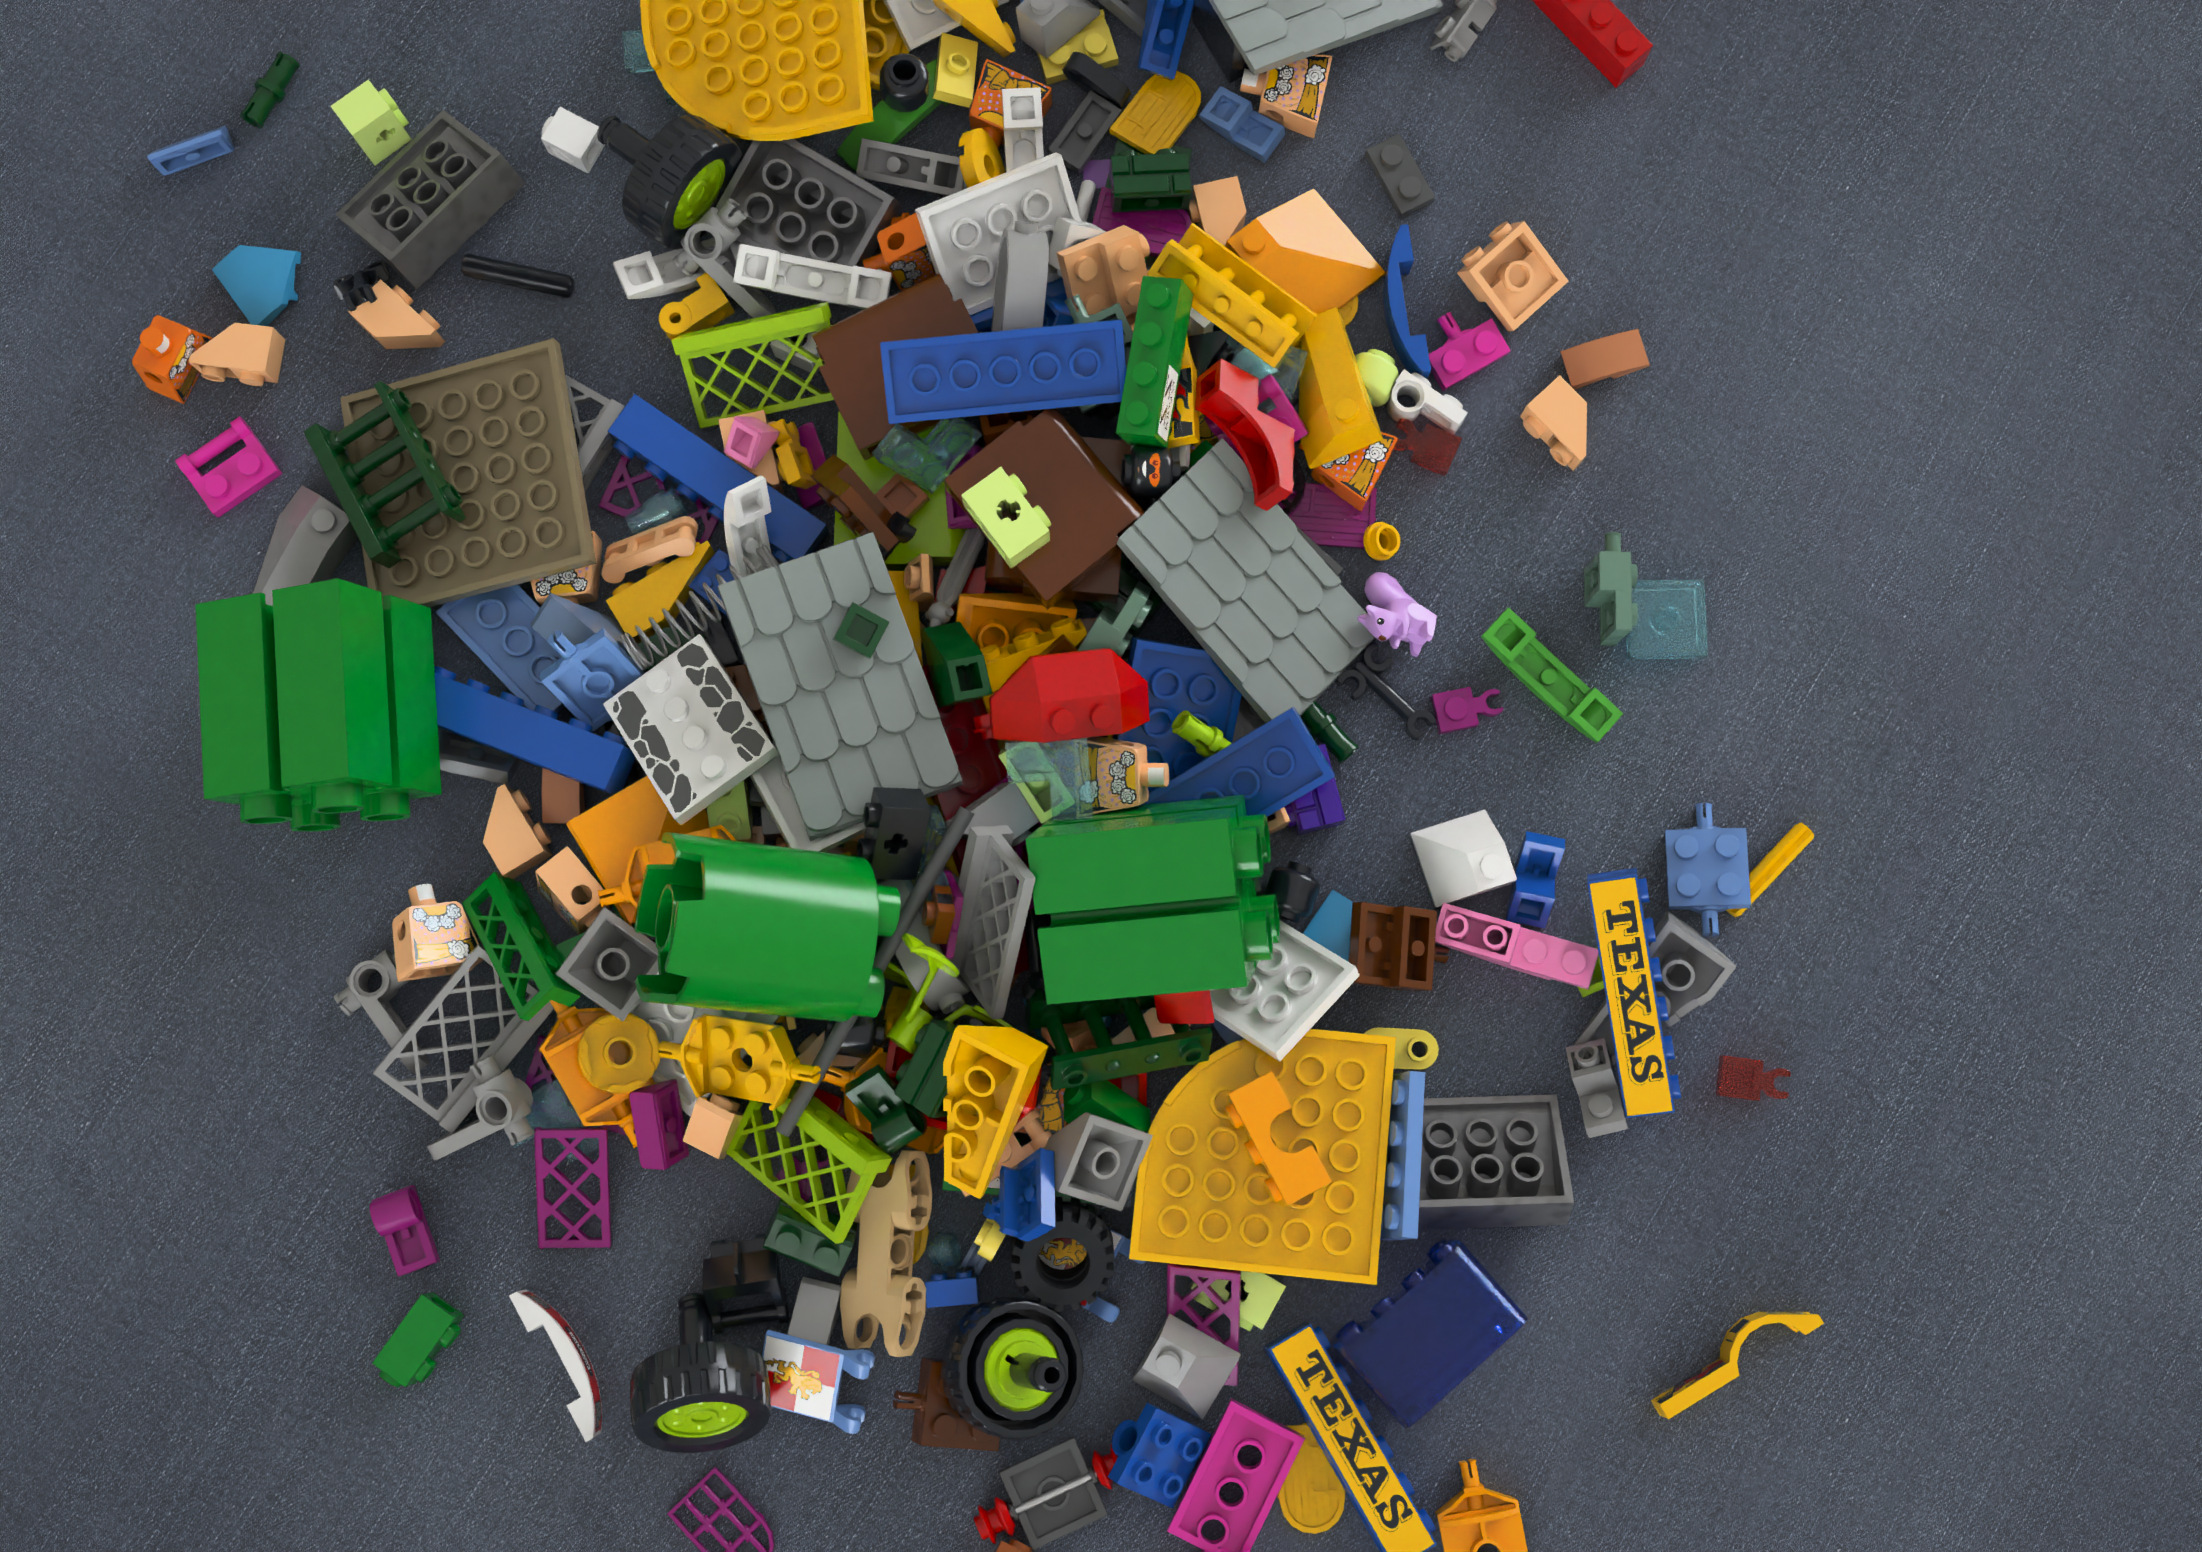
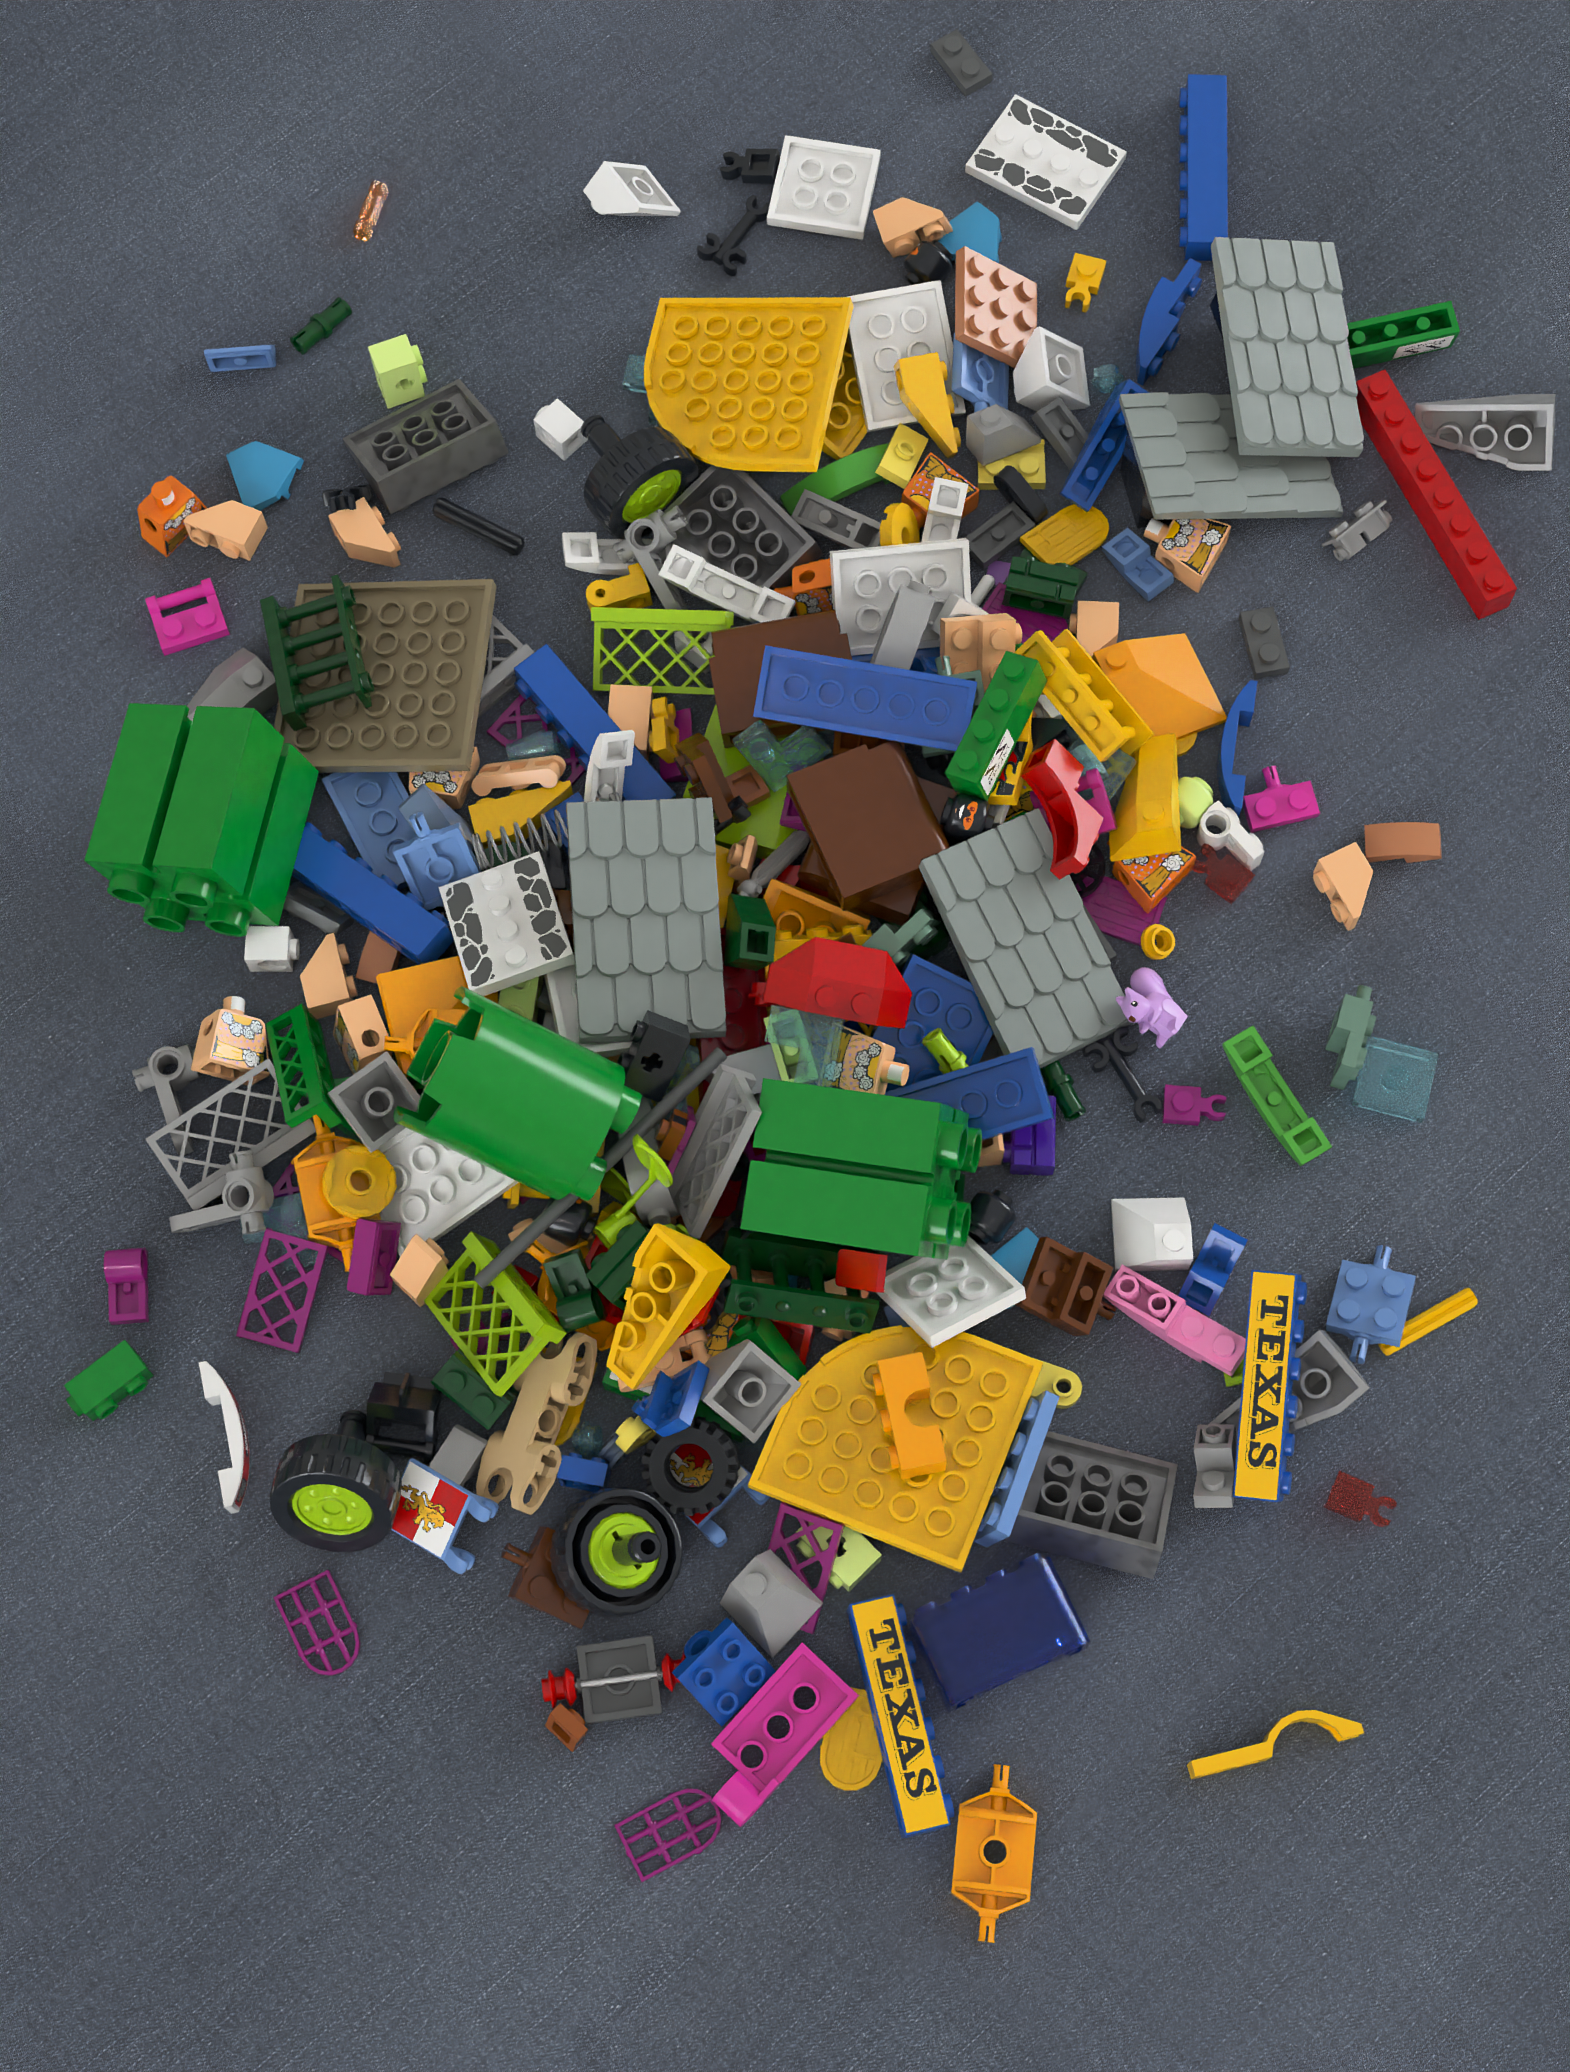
camera: 20 degrees right, 10 degrees down
yellow plate [658,1014,821,1111] -> none
bright pink slope [724,416,780,468] -> none
dark green plate [832,602,889,659] -> none
black head [880,53,929,112] -> none
yellowish green brick [961,467,1052,568] -> none
light nougat plate [1457,221,1569,331] -> none
none -> white brick [244,926,300,972]

